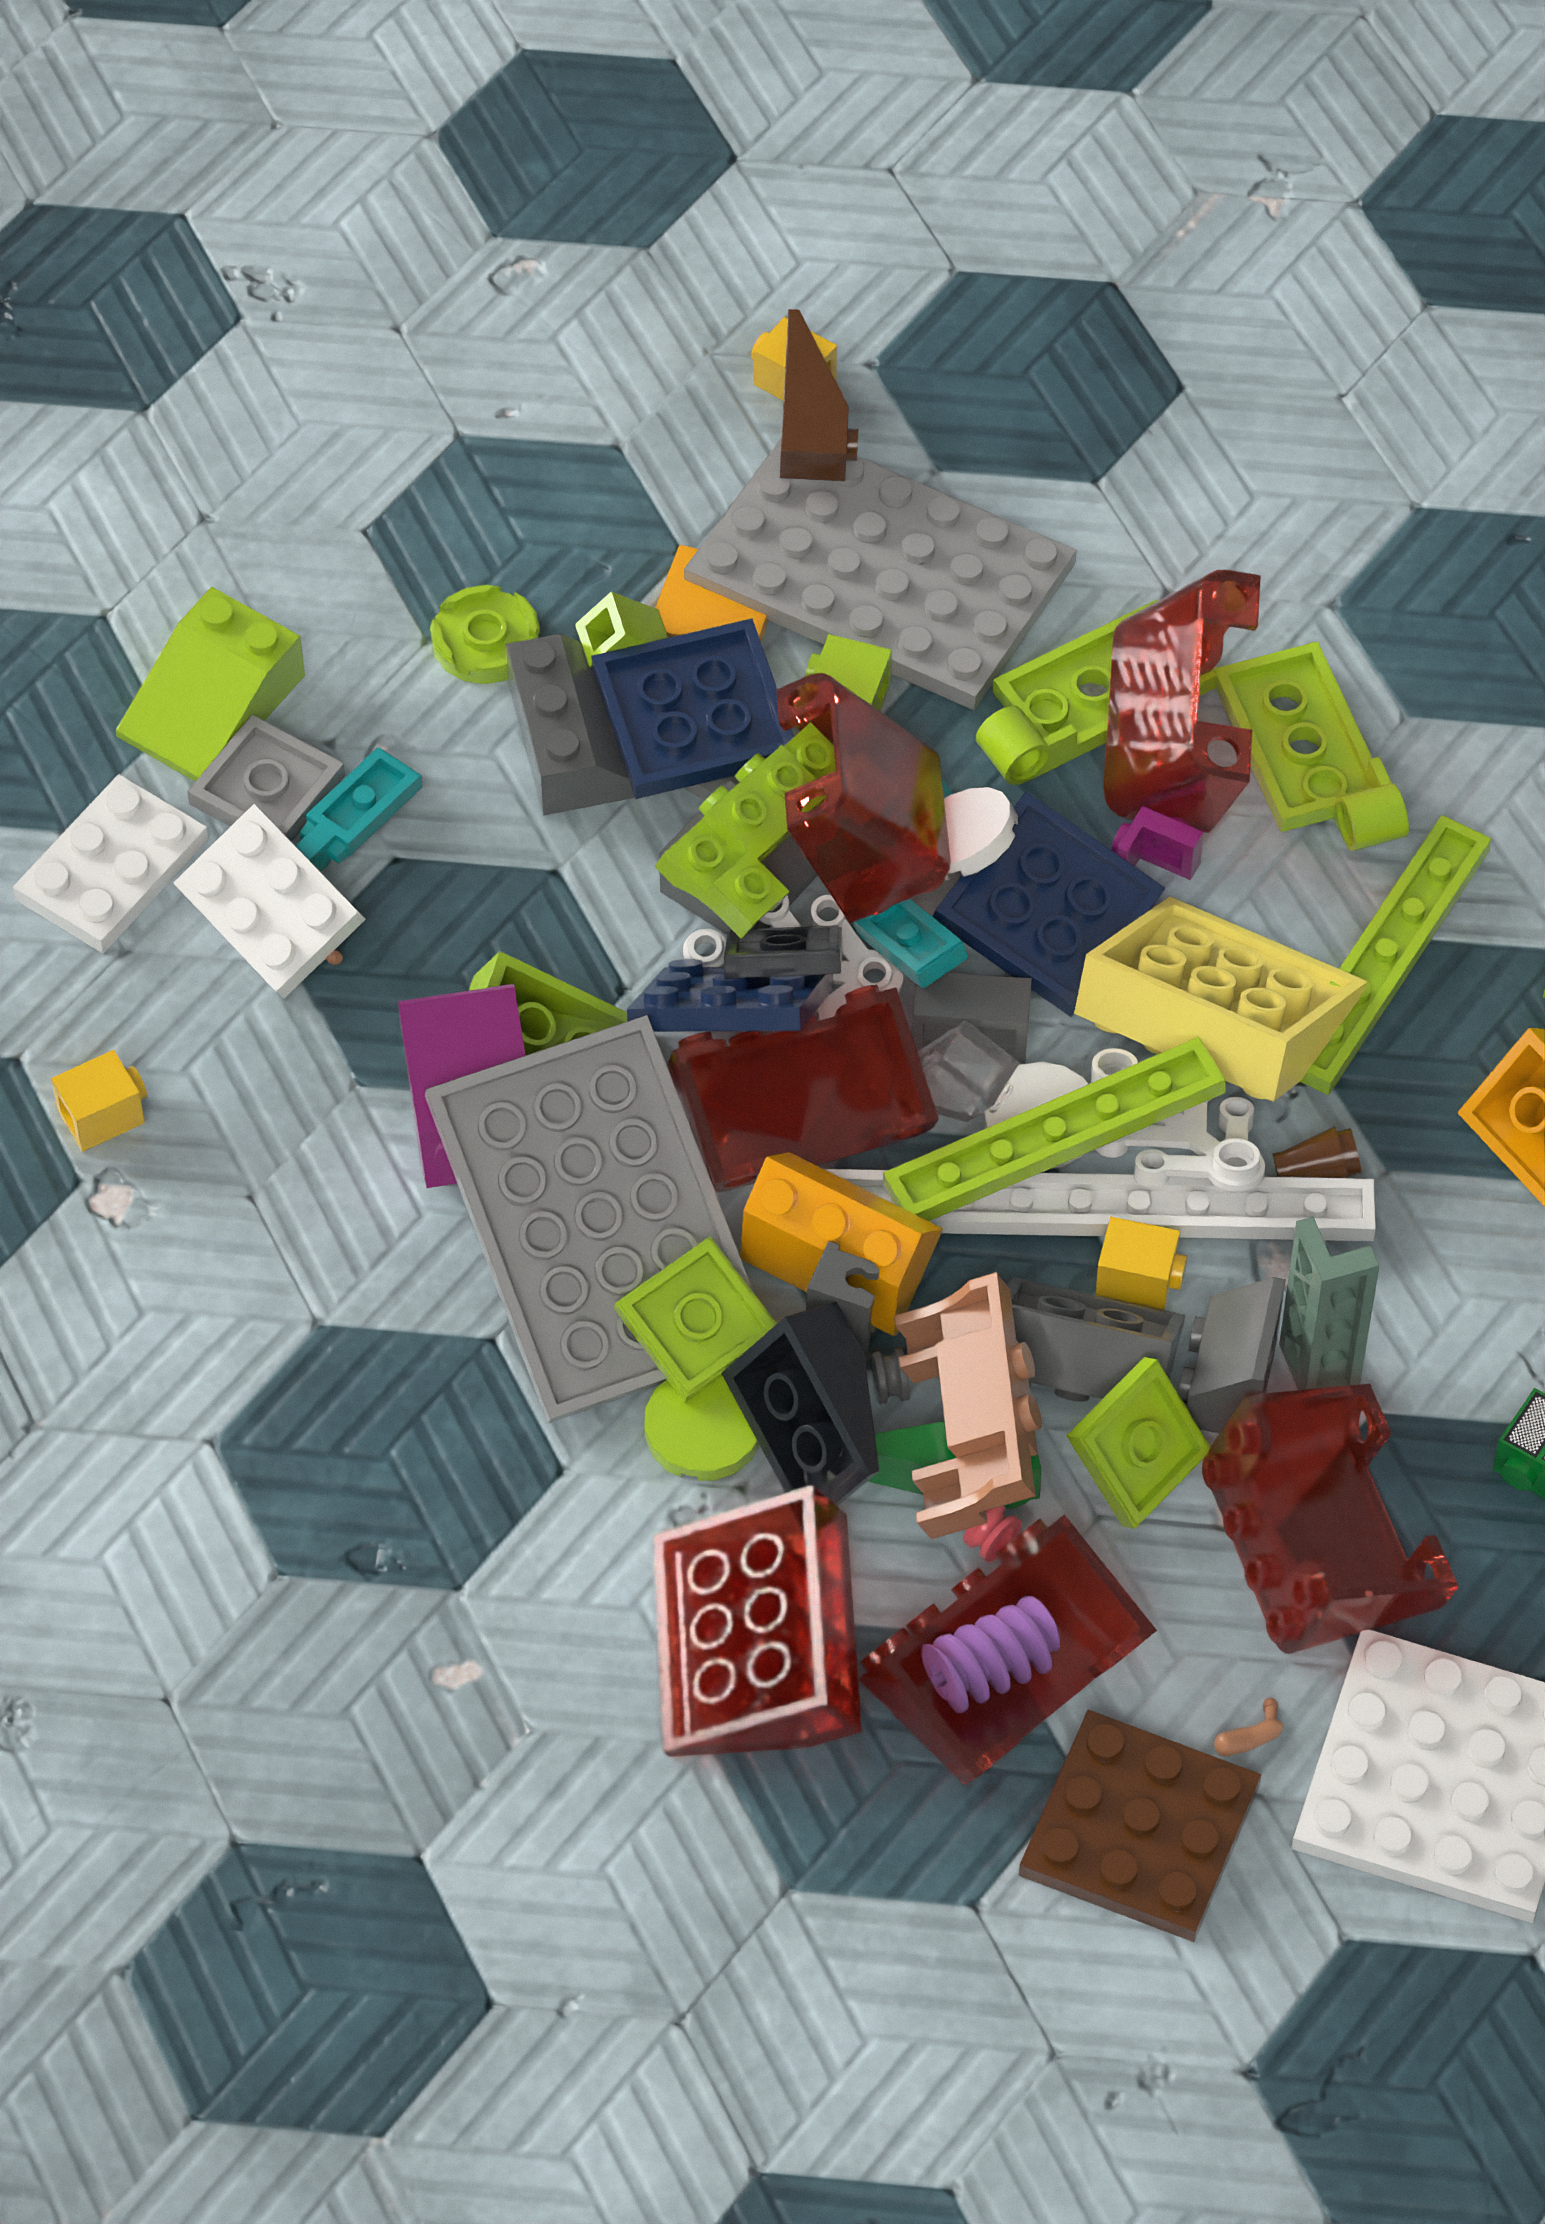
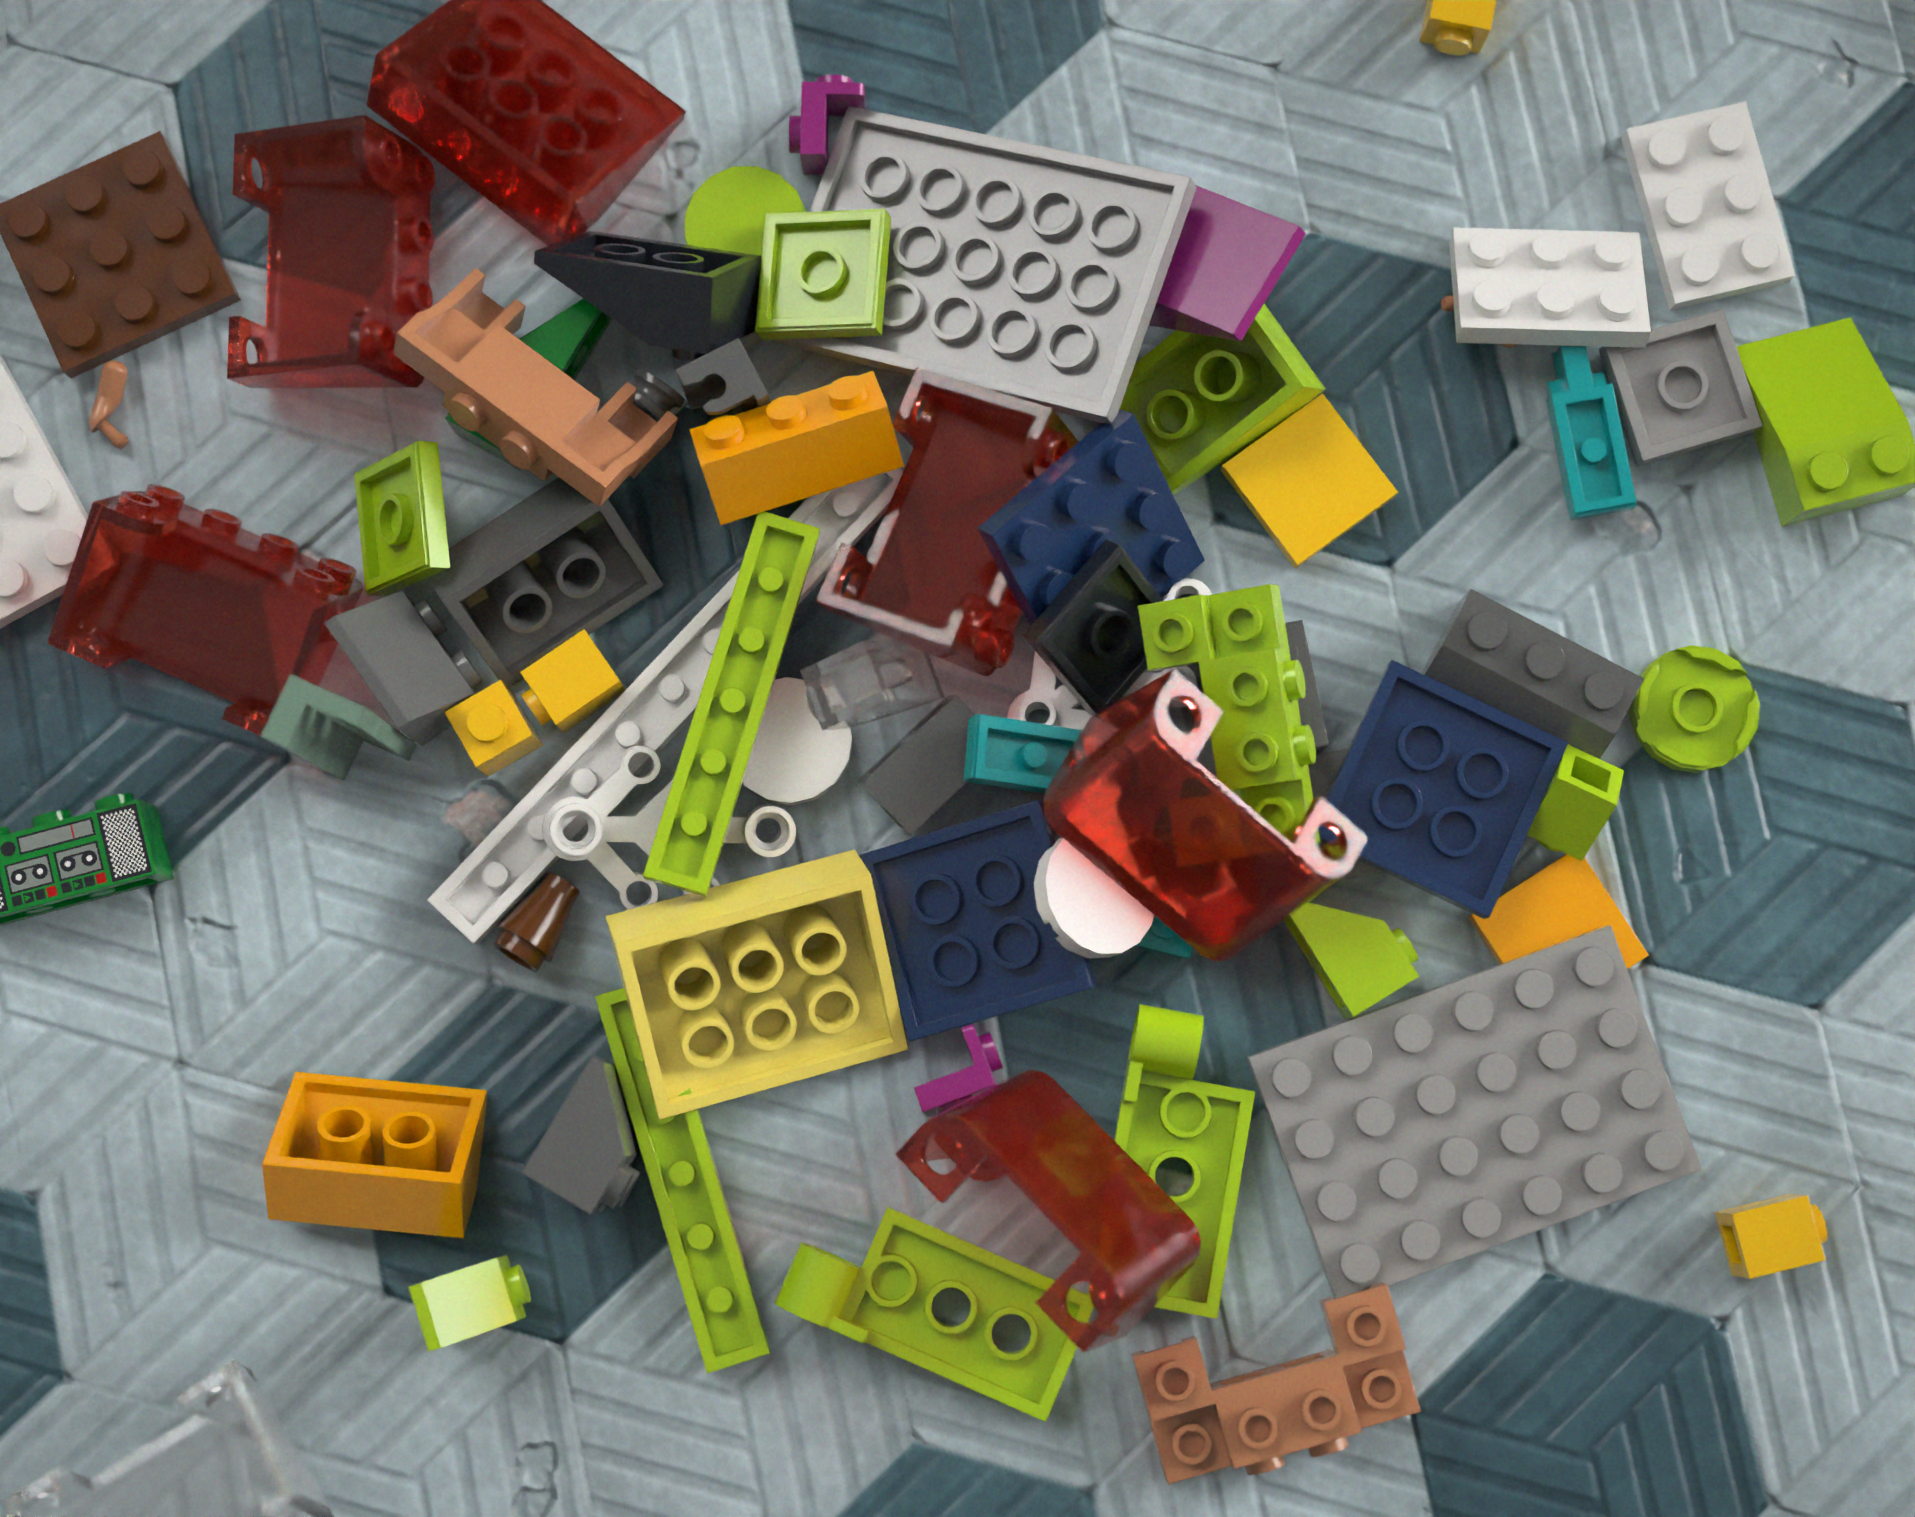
camera: 130 degrees right, 25 degrees up
reddish brown slope [780,309,859,481] -> none
medium lavender piece [921,1596,1060,1713] -> none
none -> yellow brick [444,680,543,777]
none -> dark grey slope [522,1056,641,1214]
none -> magenta bracket [789,75,866,175]
none -> nougat bracket [1131,1282,1421,1484]
none -> yellow tile [1220,393,1398,569]

